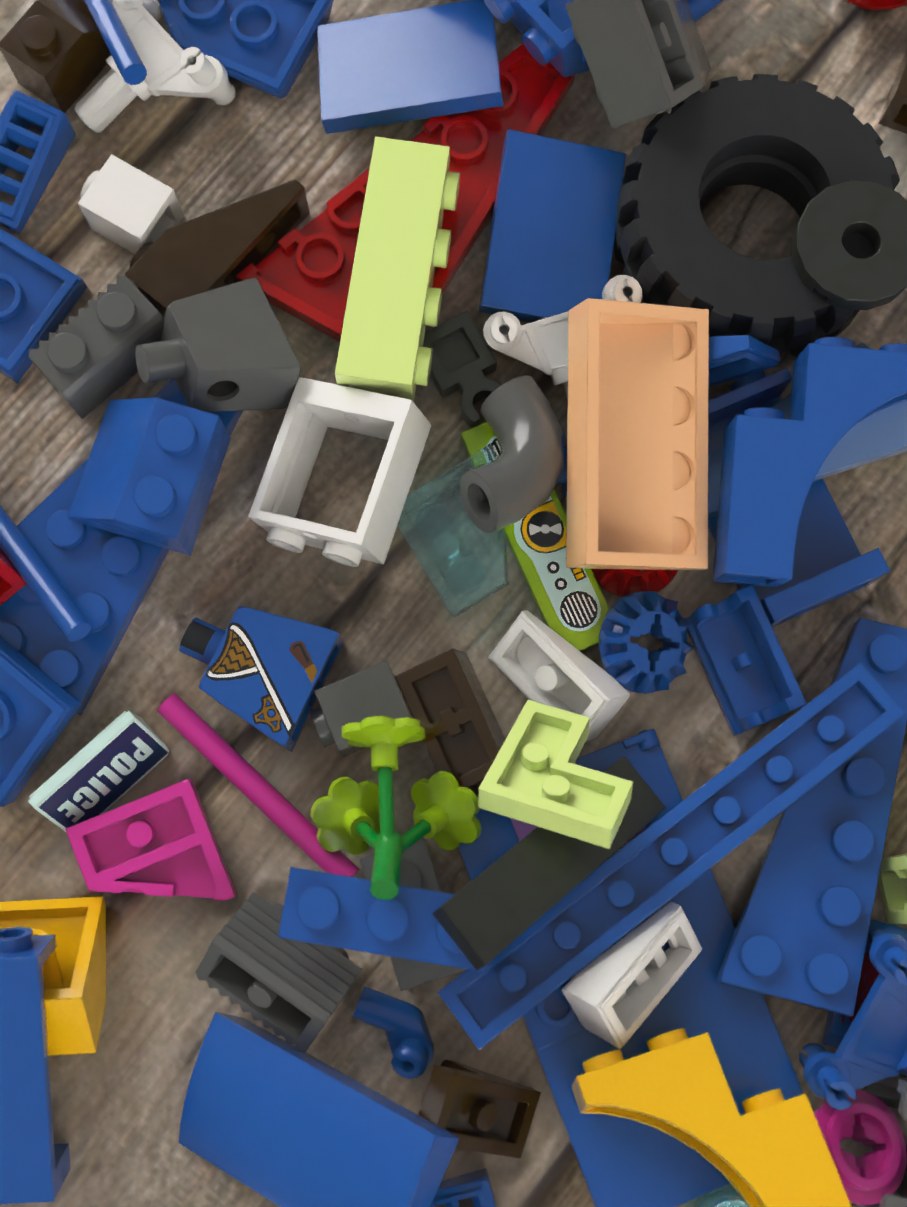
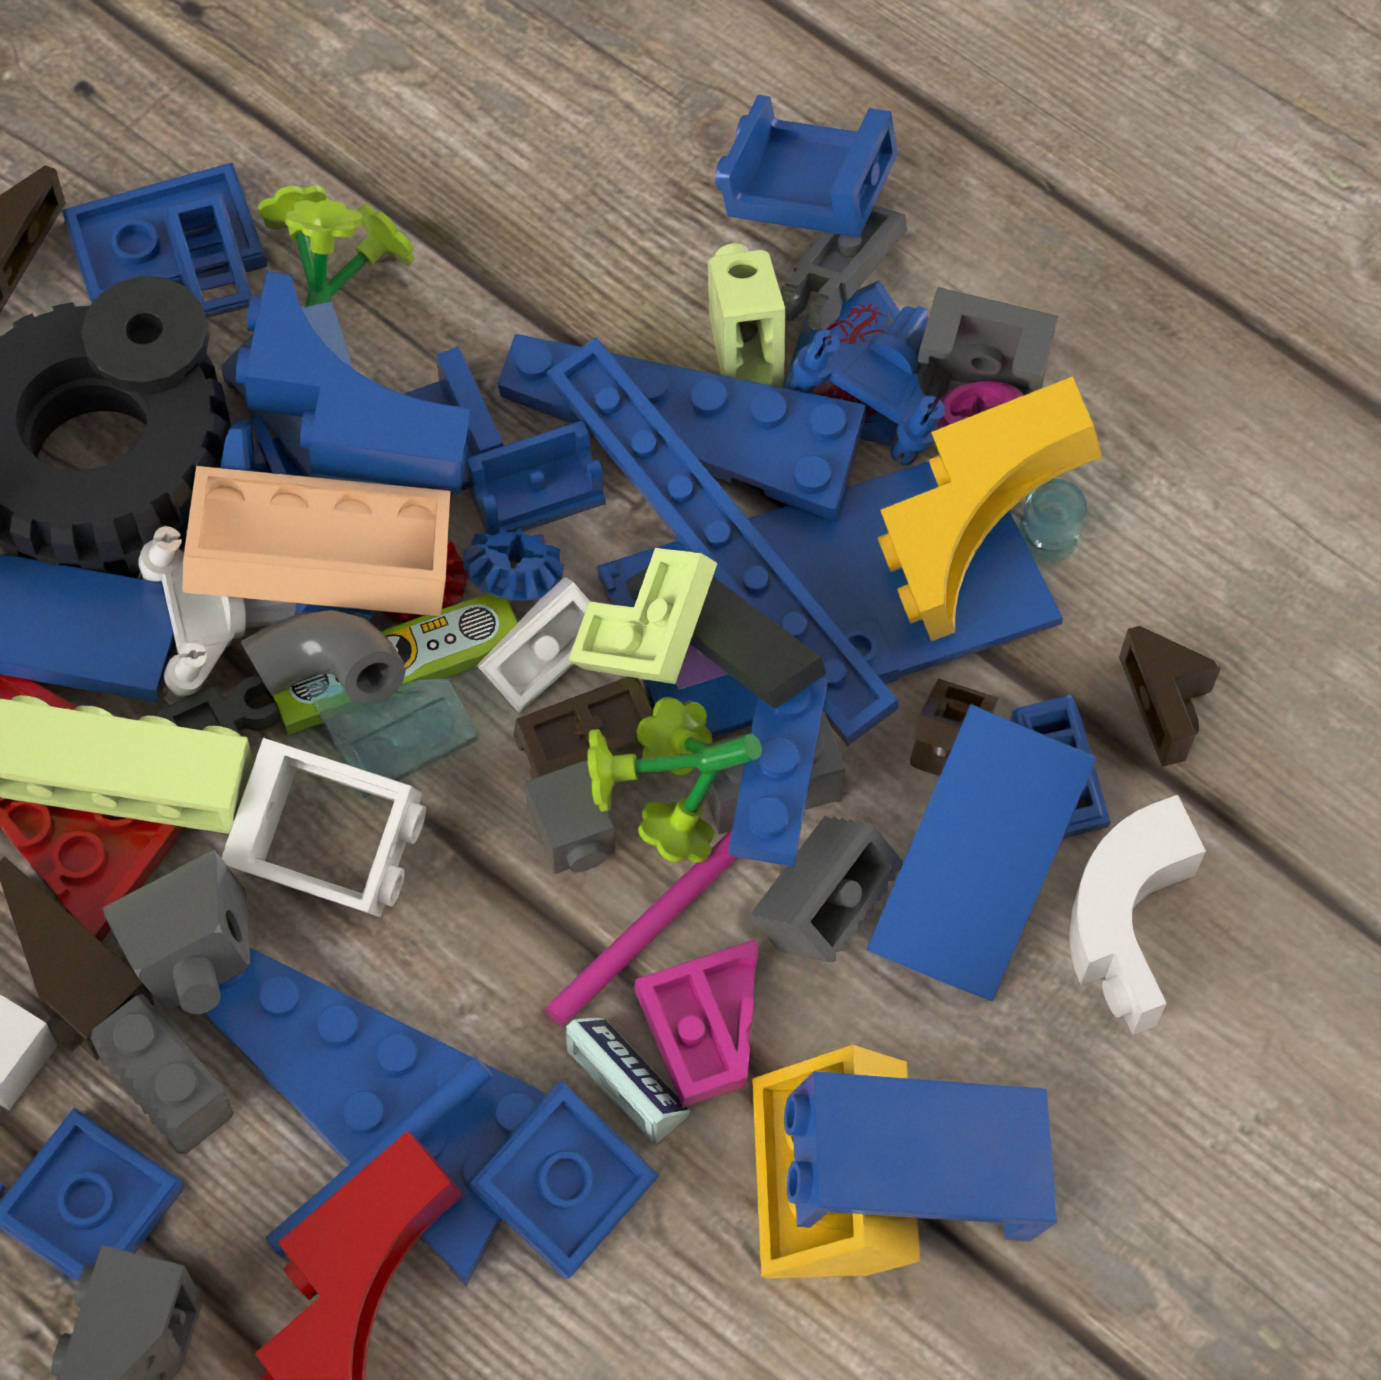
camera: 90 degrees left, 15 degrees down
blue slope [68,397,231,556] -> none
blue torso [179,606,344,752] -> none
blue arm [353,986,434,1079] -> none
white slope [562,902,702,1049] -> none

